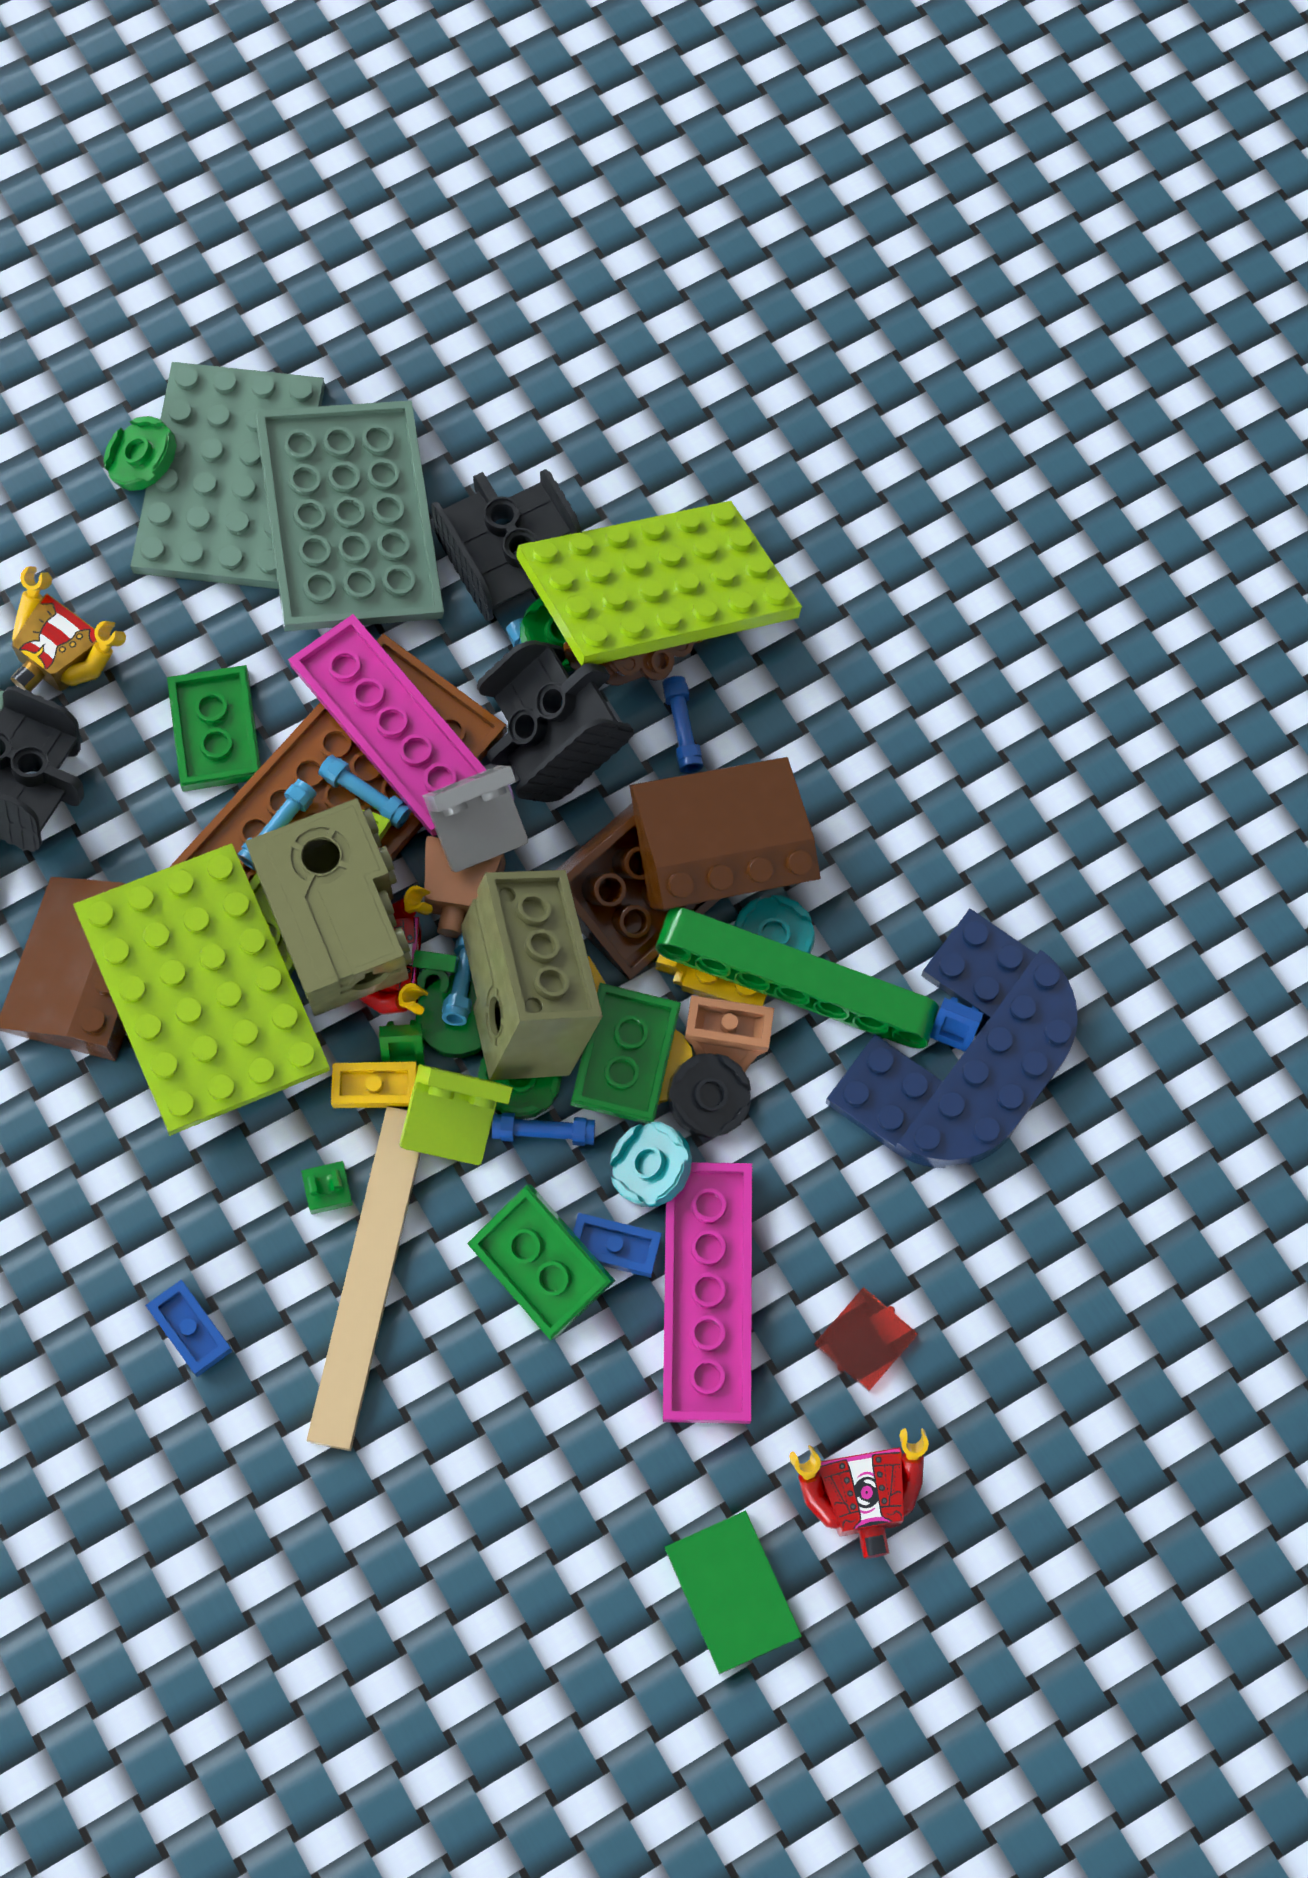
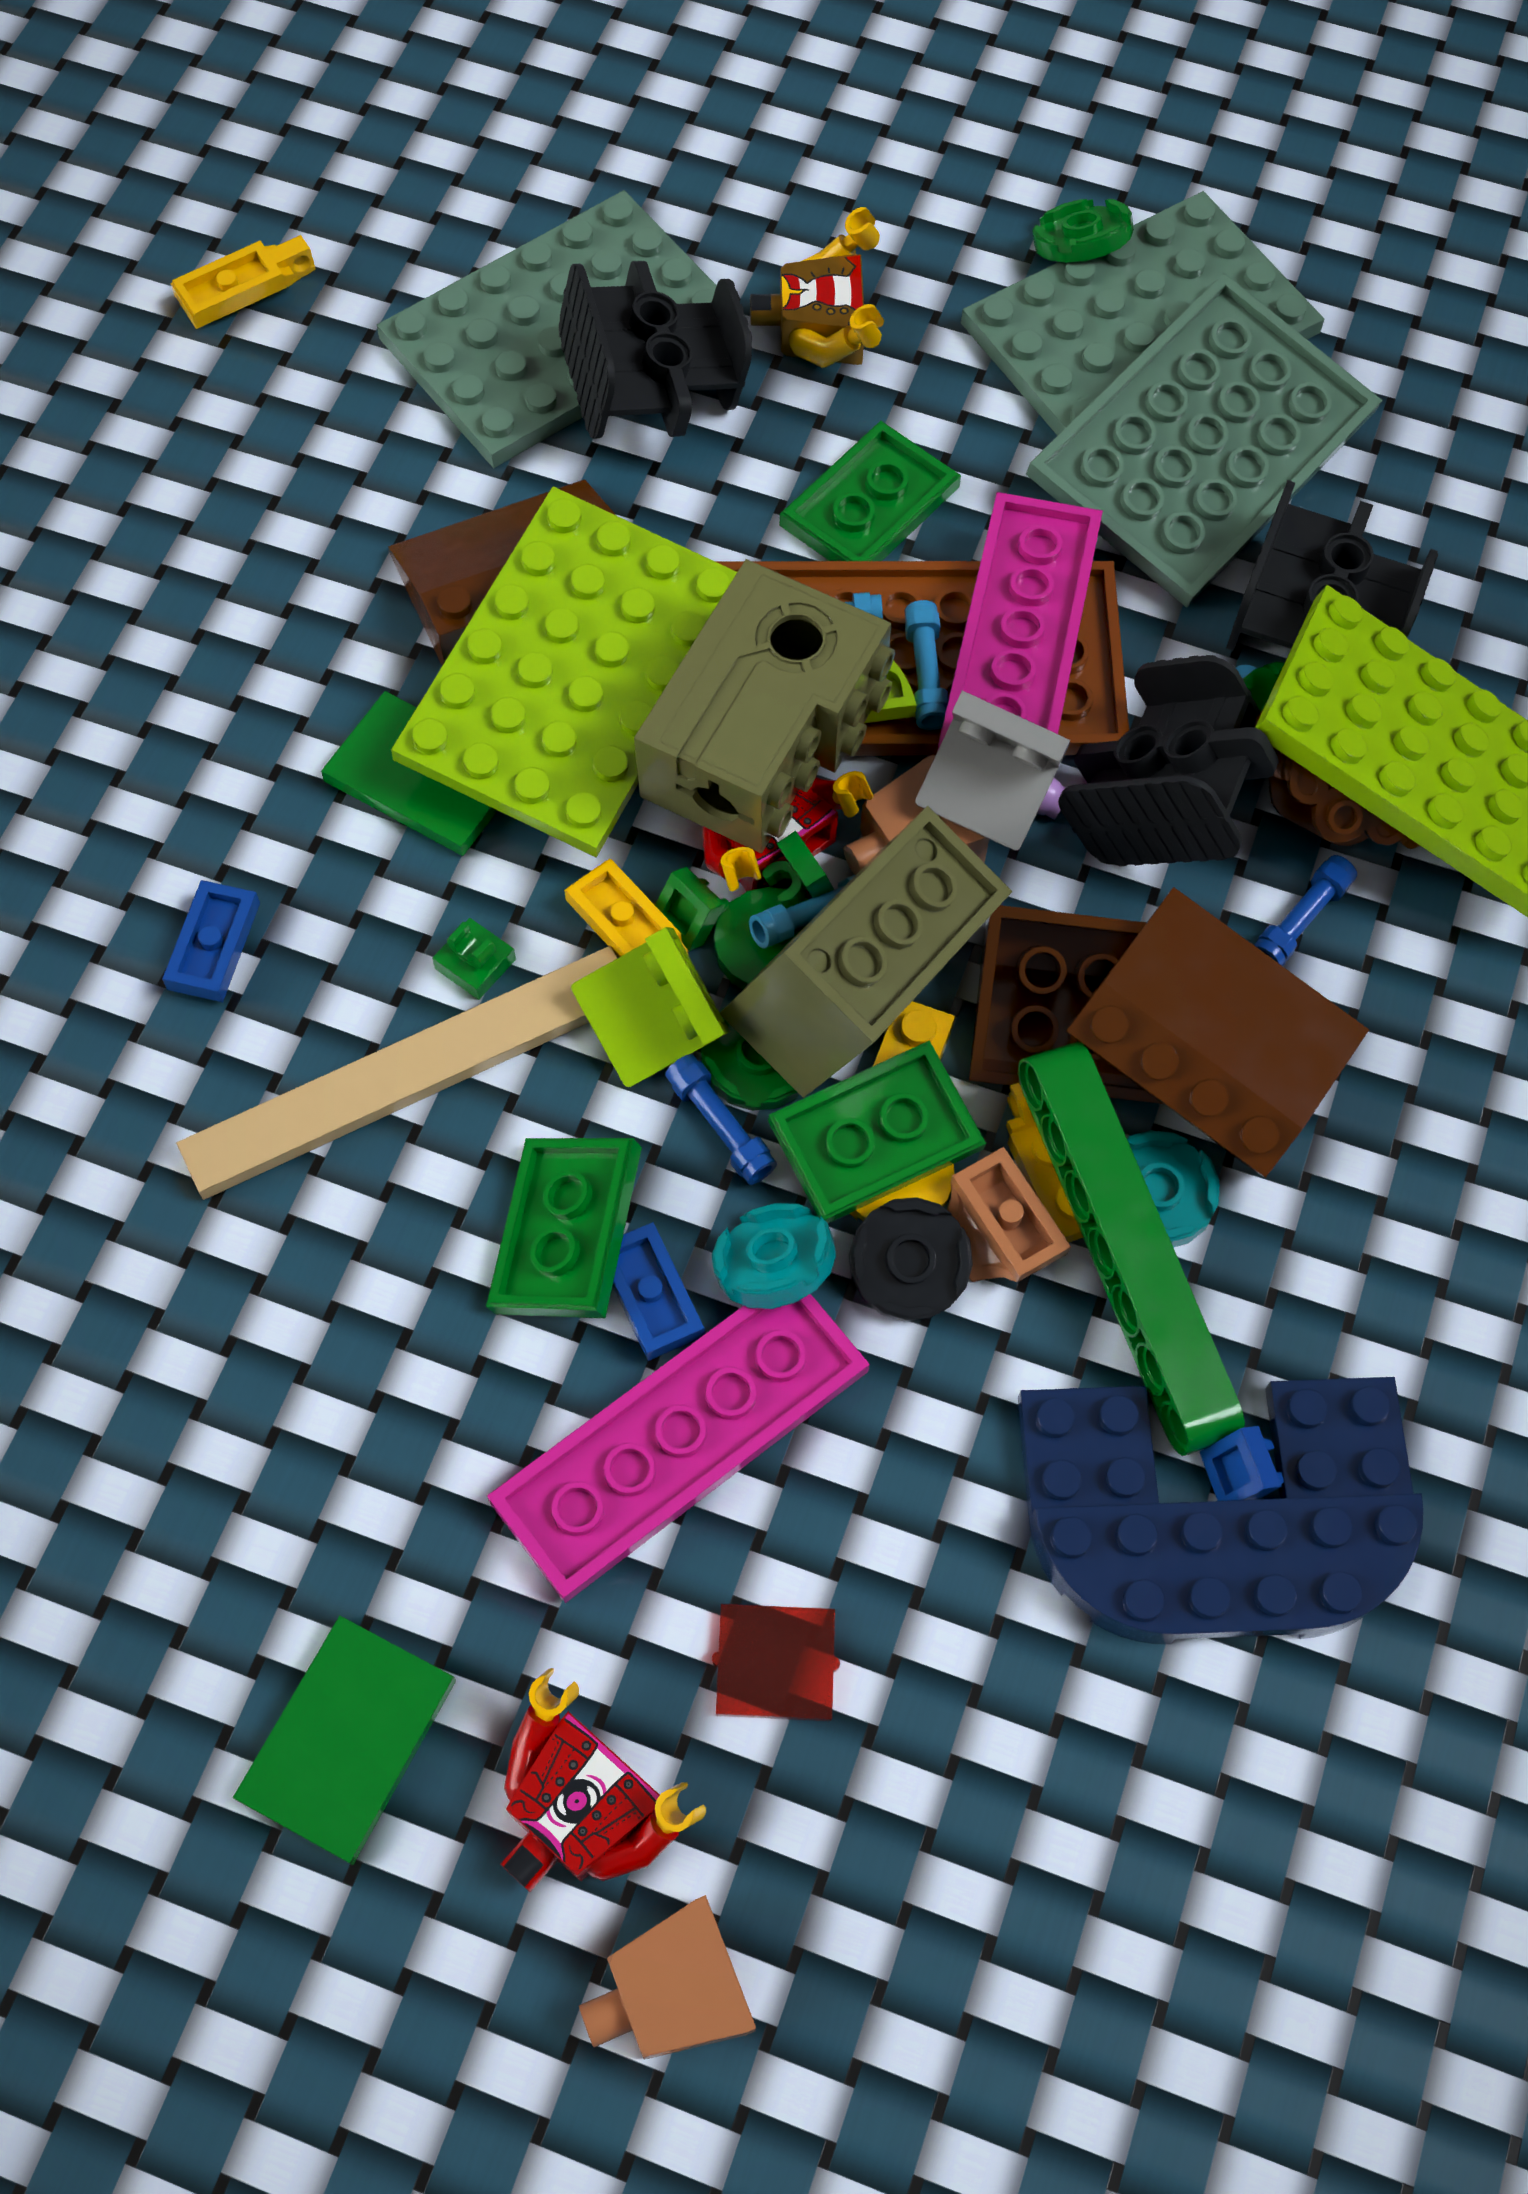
camera: 50 degrees right, 5 degrees down
none -> green tile [321,691,498,856]
none -> nougat torso [579,1895,756,2060]

